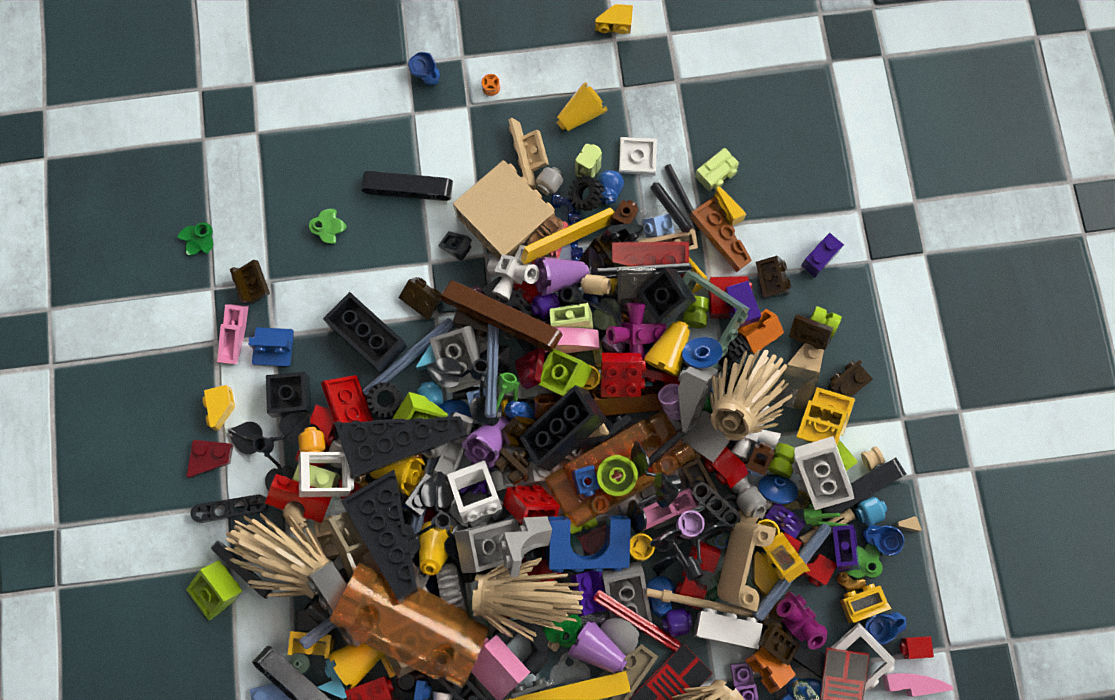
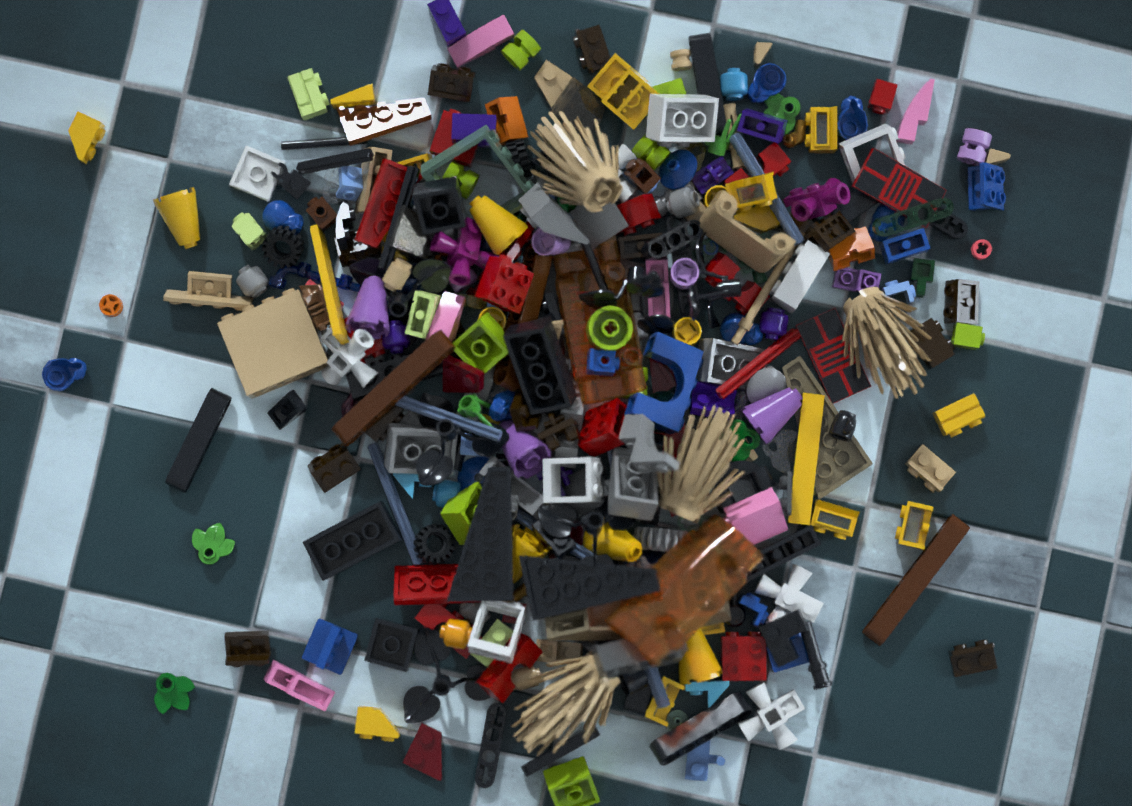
camera: 75 degrees left, 10 degrees up
blue dish [682,337,723,368] -> none
dark brown bracket [789,314,833,350] -> none
none -> black plate [271,162,311,200]
none -> bright pink slope [448,15,514,68]

